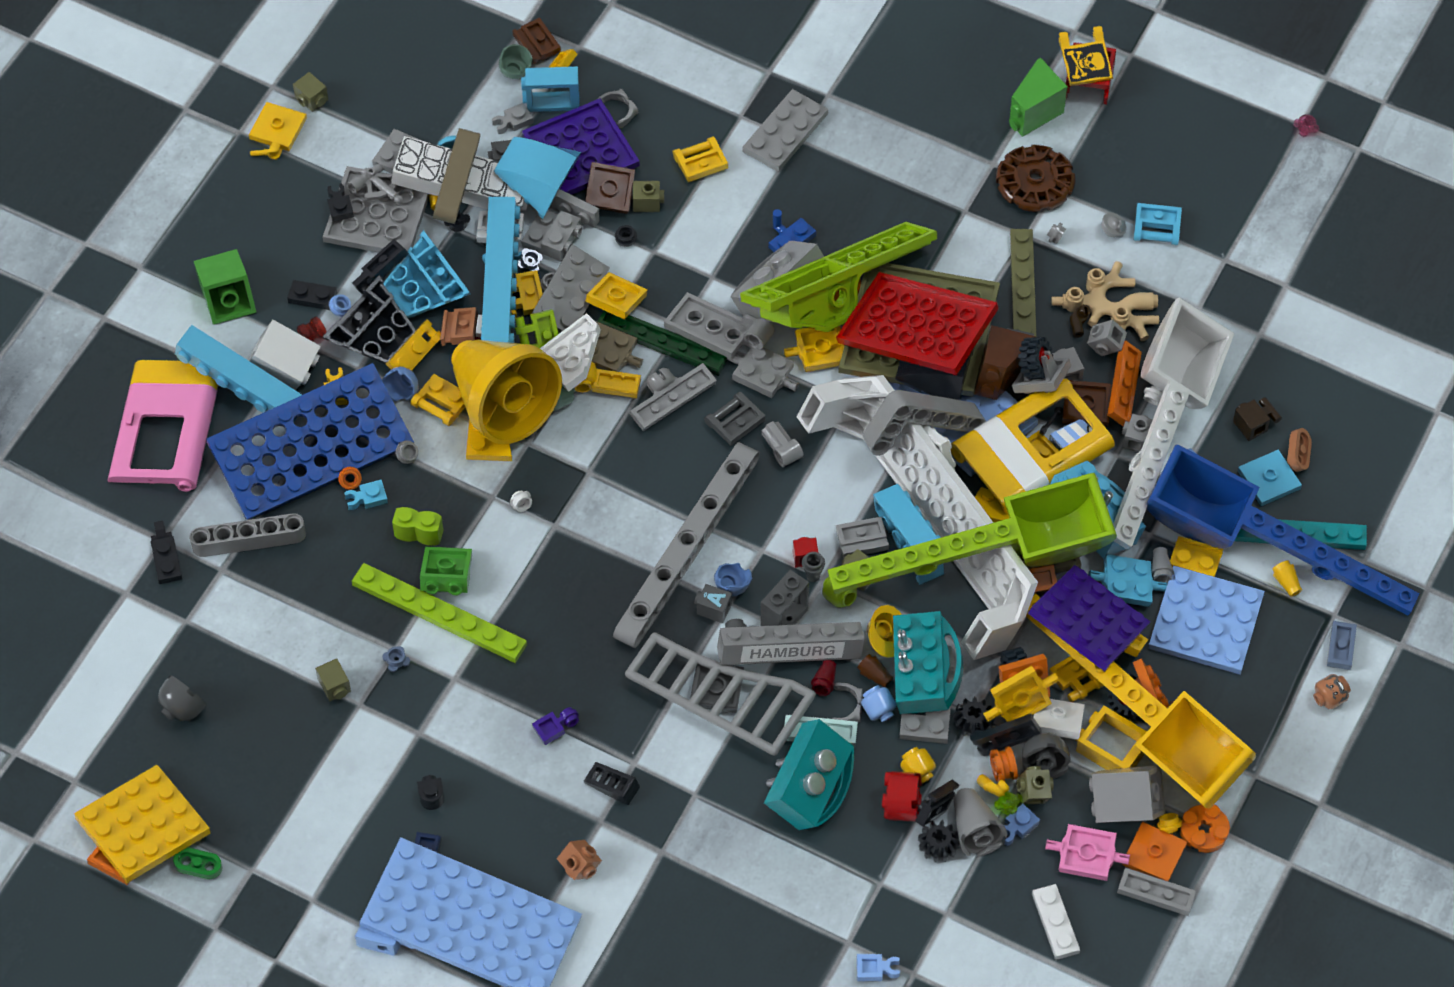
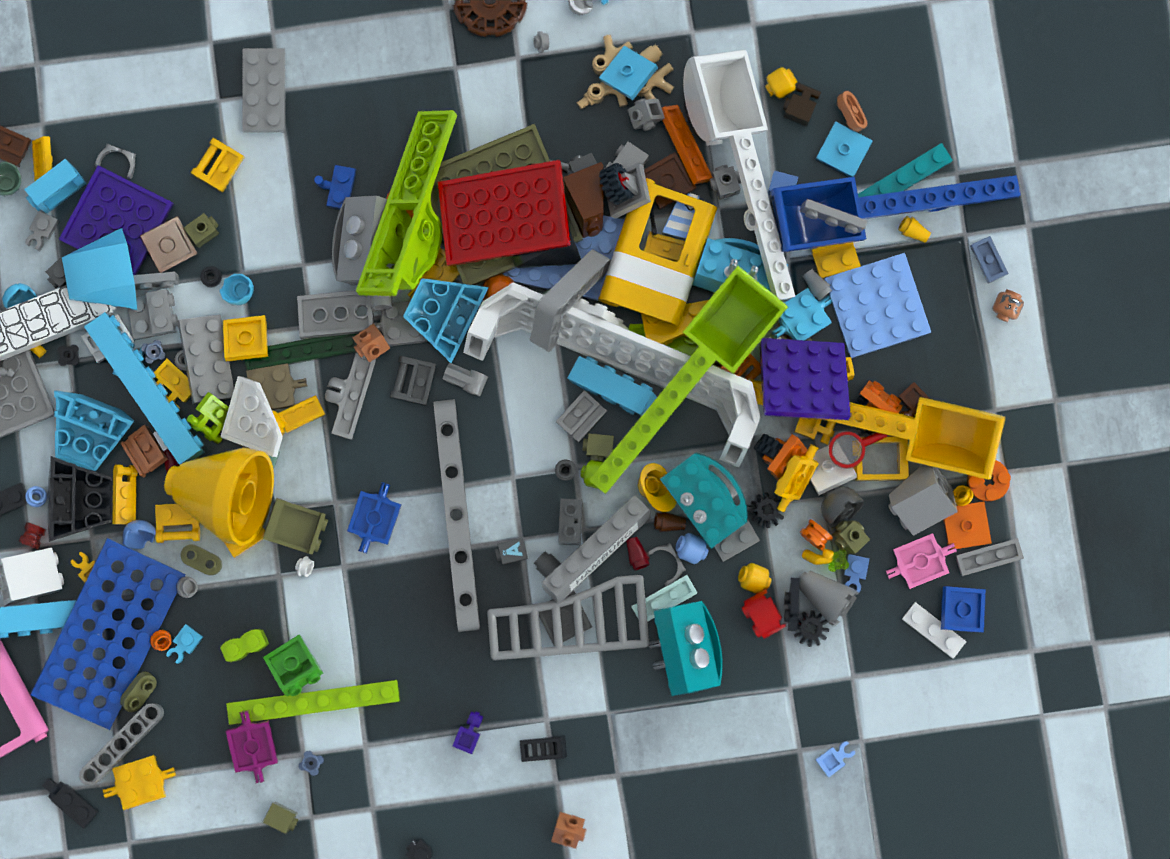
camera: 35 degrees left, 25 degrees up
black hinge [352,239,409,295] -> none
dark tan beam [433,128,481,224] -> none
medium blue hair [714,563,752,596] -> none
red plate [793,537,819,568] -> none
black plate [970,714,1042,756] -> none
olive plate [1010,229,1036,336] -> none
dark brown arm [1070,304,1091,338] -> none
none -> yellow plate [103,755,176,810]
none -> olive plate [120,672,157,712]
none -> olive plate [181,545,222,575]
none -> medium azure hair [219,274,254,305]
none -> magenta plate [226,710,278,783]
none -> olive panel [262,498,328,555]
none -> blue plate [347,482,402,554]
none -> nougat brick [353,323,390,362]
none -> medium azure wedge [403,278,489,363]
none -> medium azure plate [599,46,658,100]
none -> yellow head [765,67,797,99]
none -> light grey plate [800,199,867,234]
none -> piece [829,432,888,469]
none -> blue plate [941,586,986,632]

